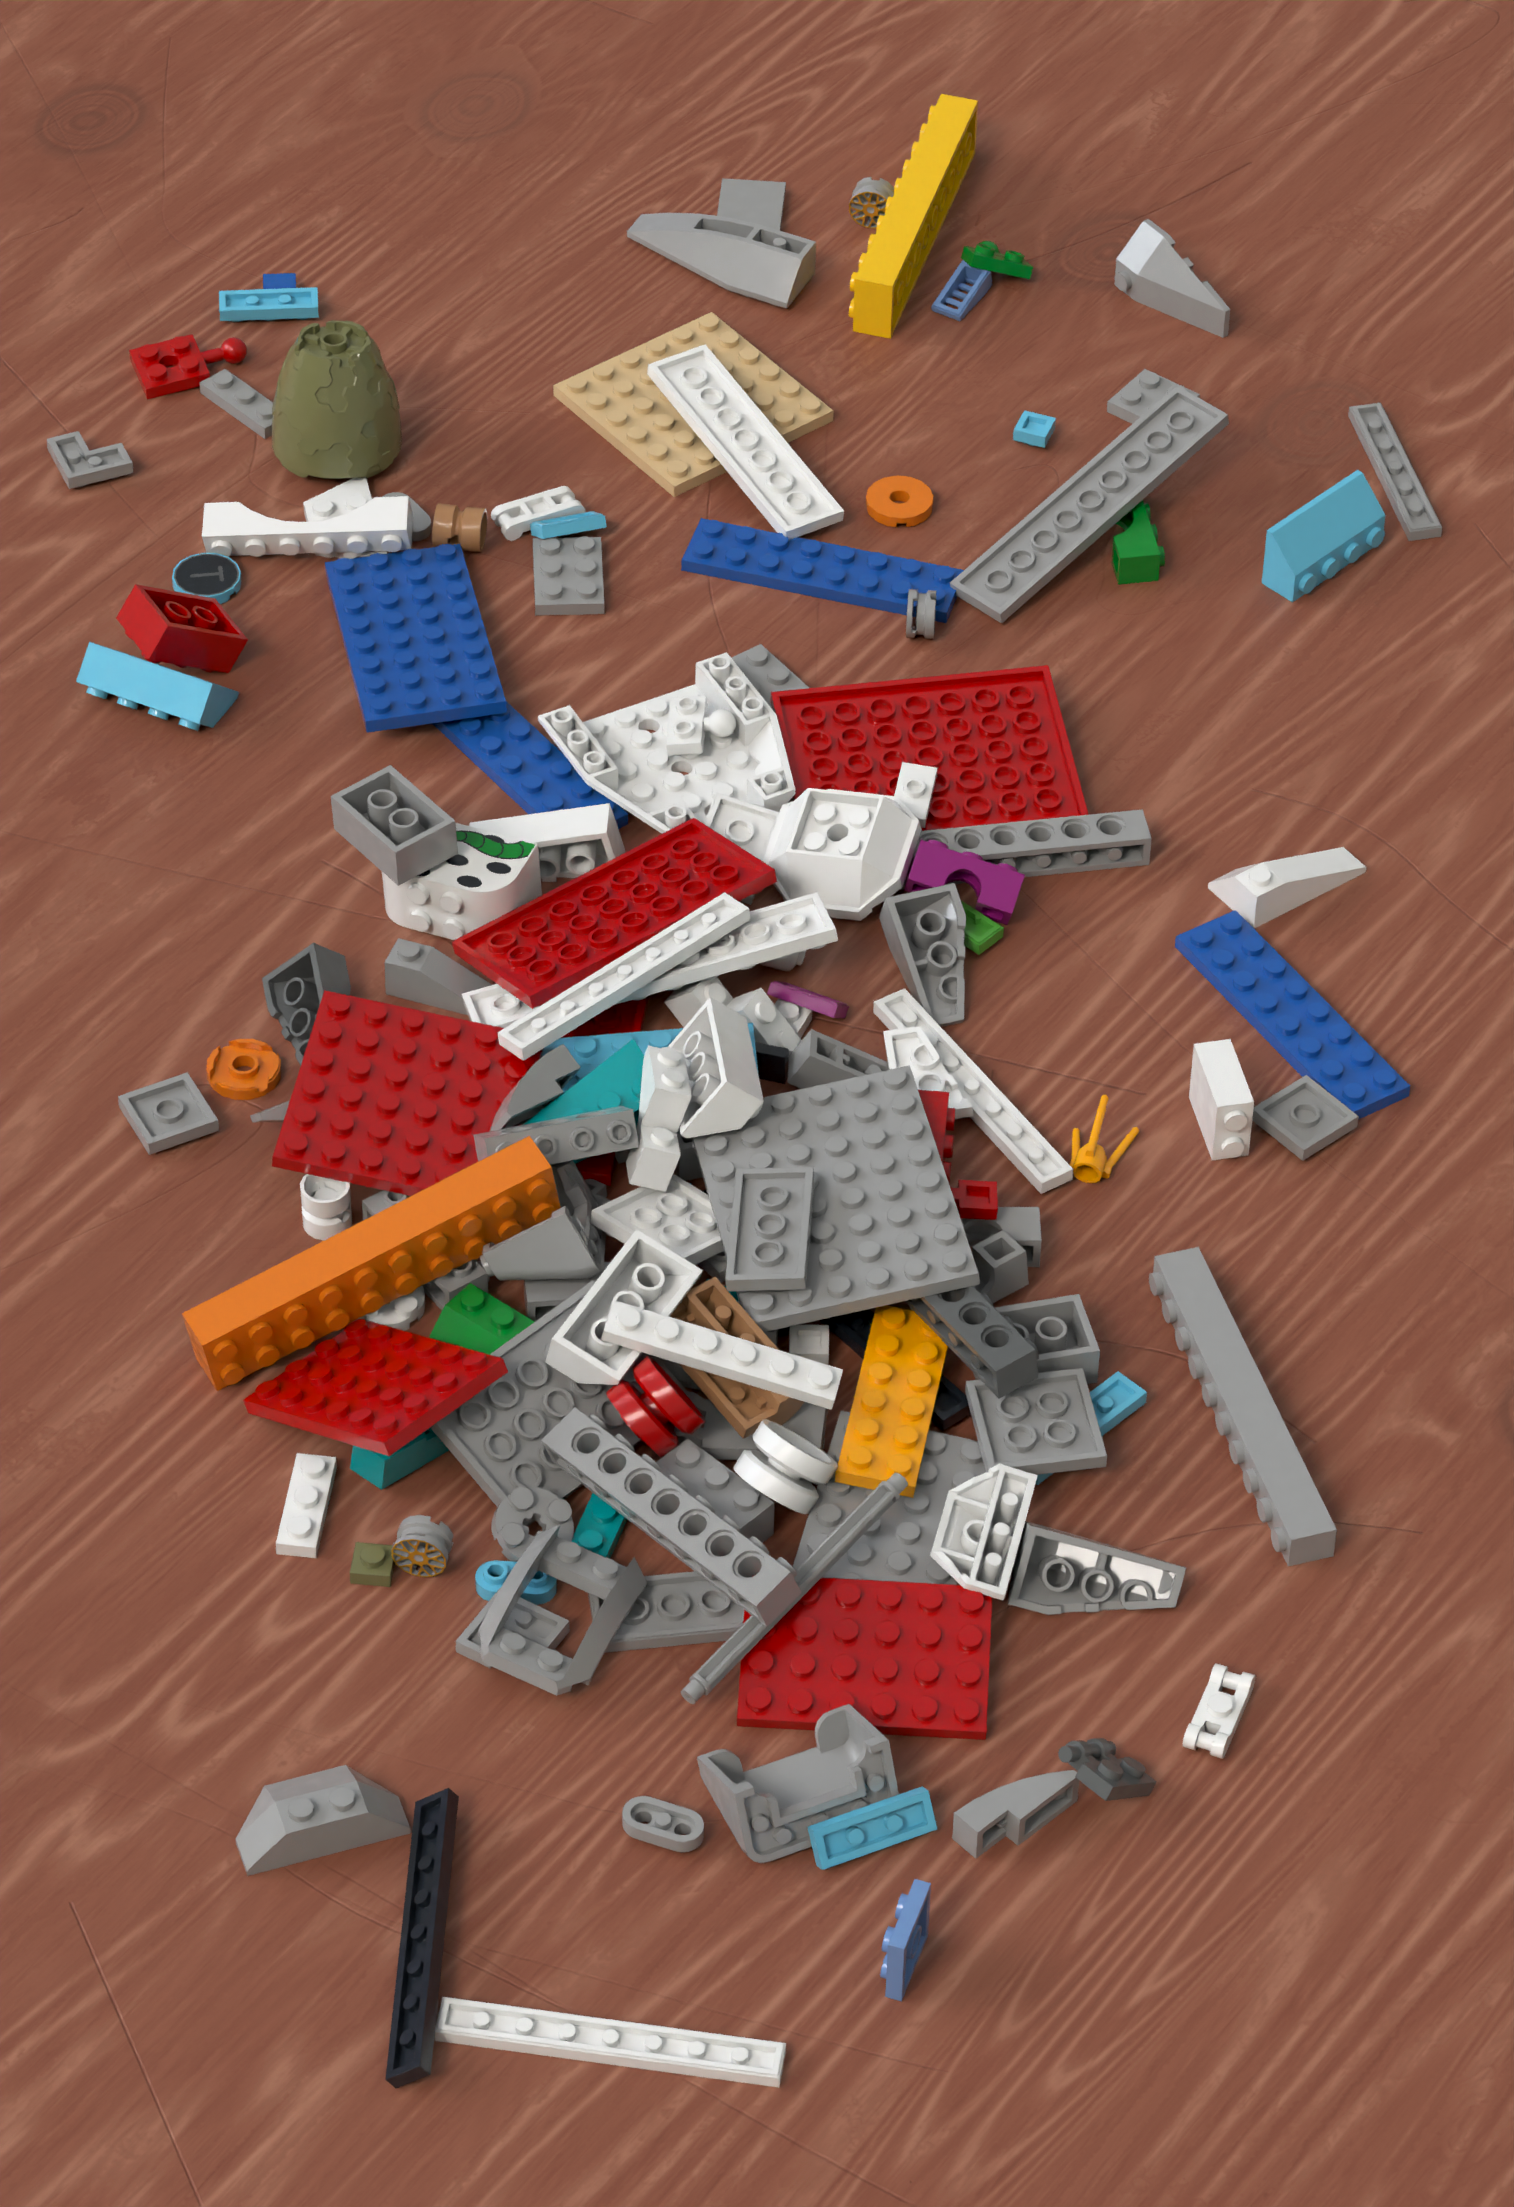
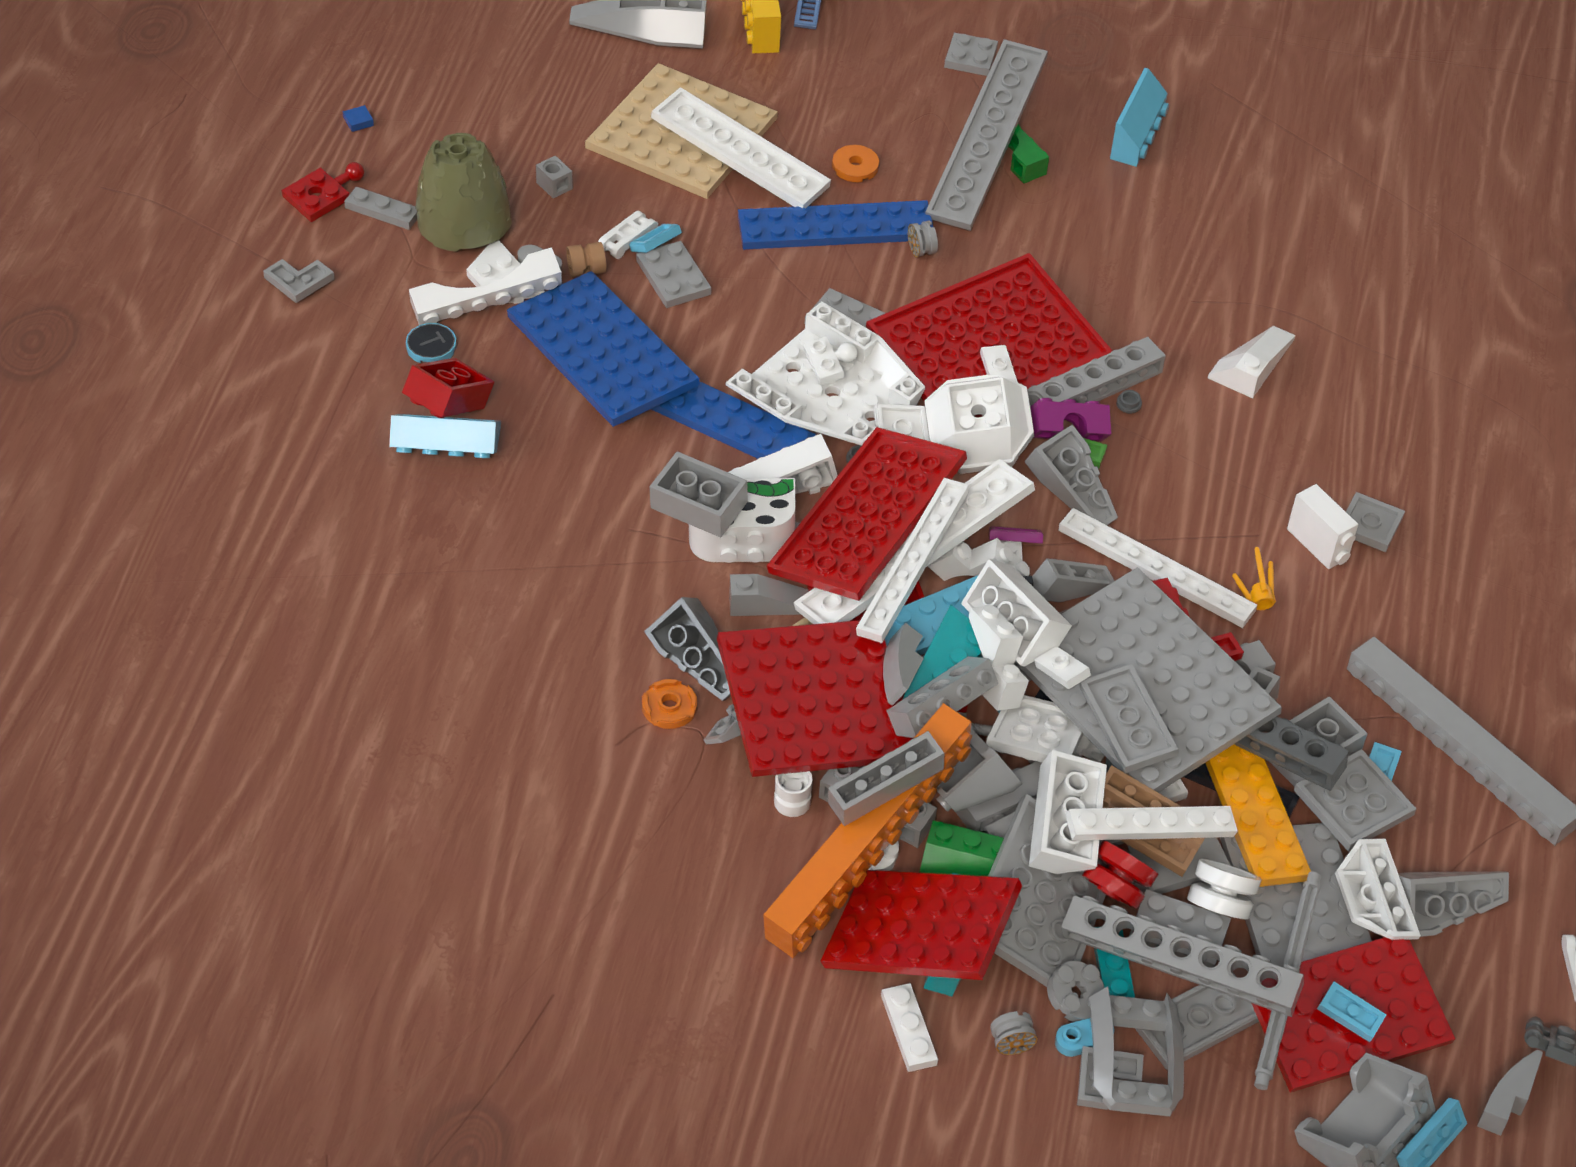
camera: 25 degrees left, 5 degrees up
light grey plate [118,1072,219,1155] -> none
medium azure plate [219,287,319,322] -> none
olive plate [350,1542,395,1587] -> none
white wing [883,1026,973,1119] -> none
medium azure plate [1013,410,1056,448] -> none
blue plate [1175,910,1410,1120] -> none
light grey tile [1348,403,1442,541] -> none
none -> light grey brick [536,156,573,198]
none -> light grey brick [828,731,944,826]
none -> white plate [1034,646,1091,689]
none -> dark grey plate [1116,390,1142,413]
none -> medium azure plate [1317,982,1387,1042]

